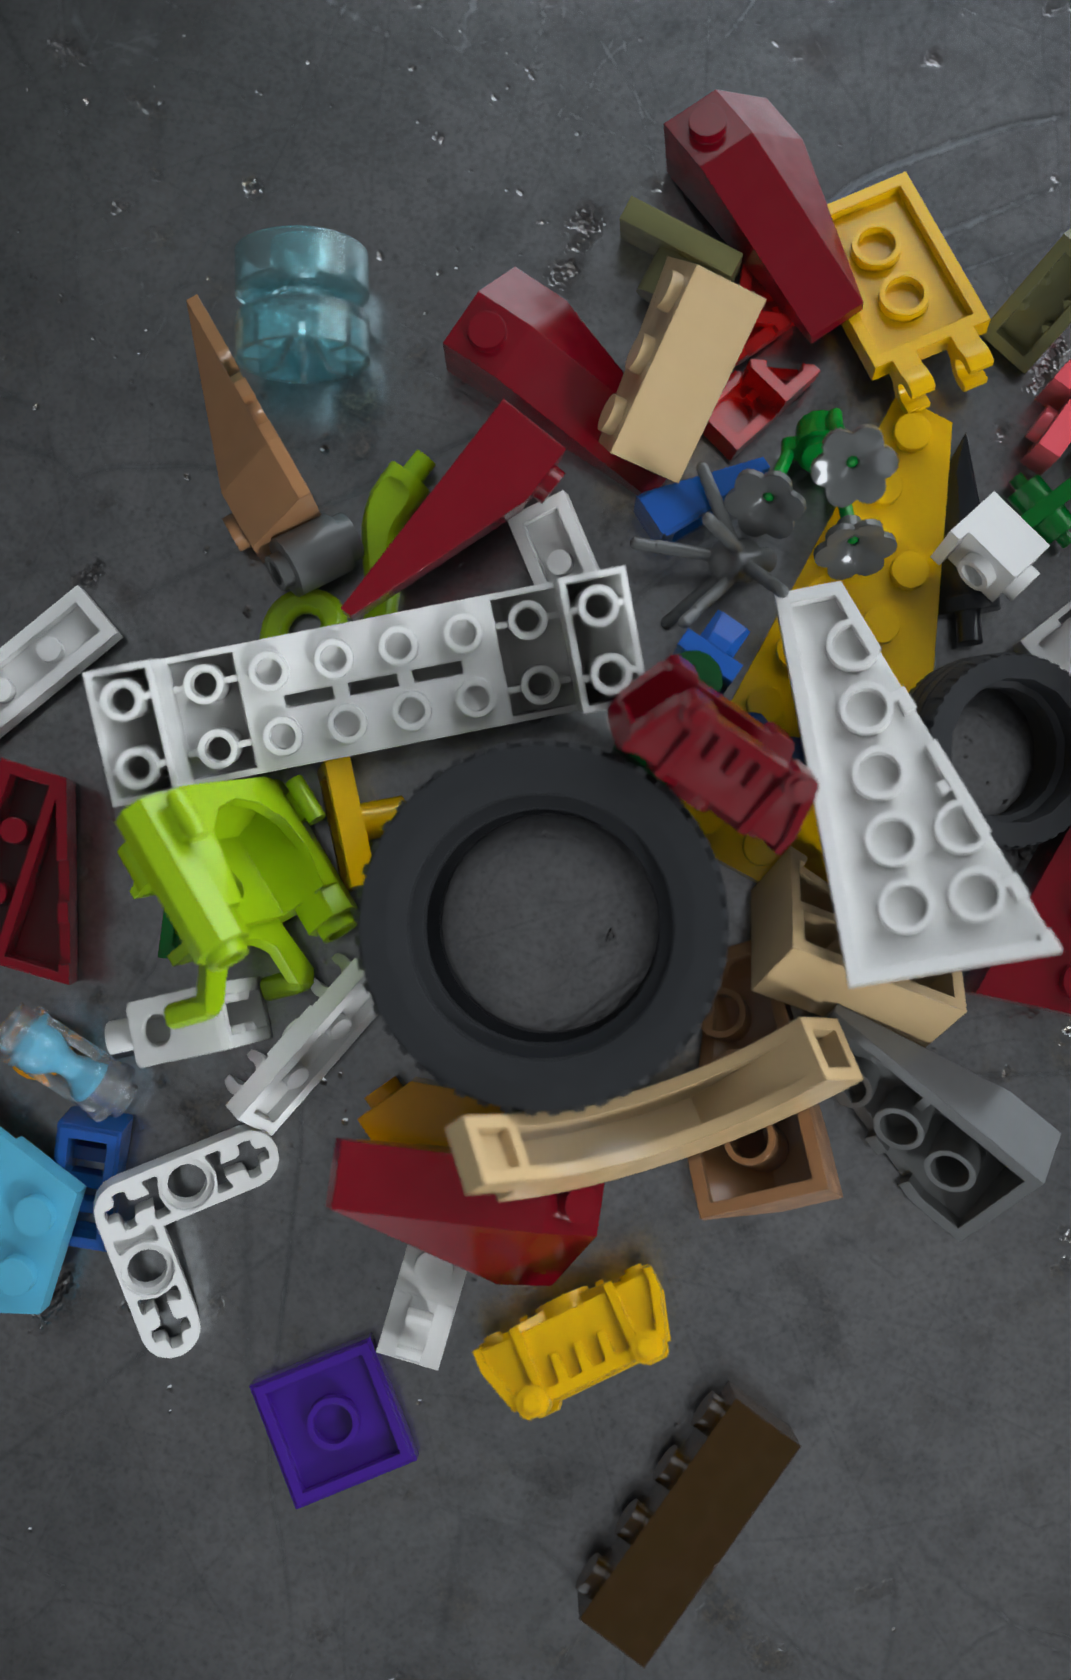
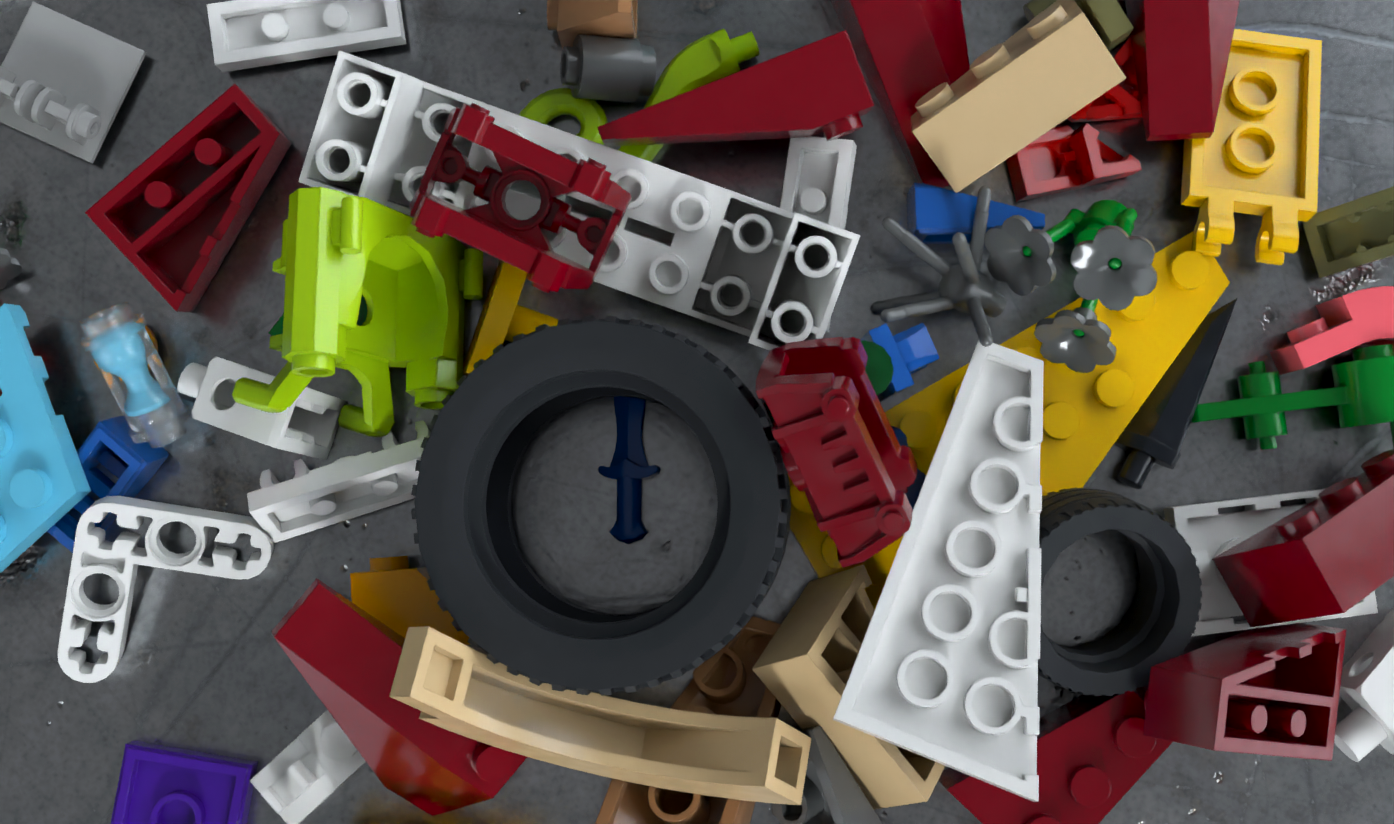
camera: 30 degrees right, 0 degrees up
white brick [930,491,1050,603] -> none
none -> dark red piece [410,103,632,293]
none -> blue sword [598,396,661,544]

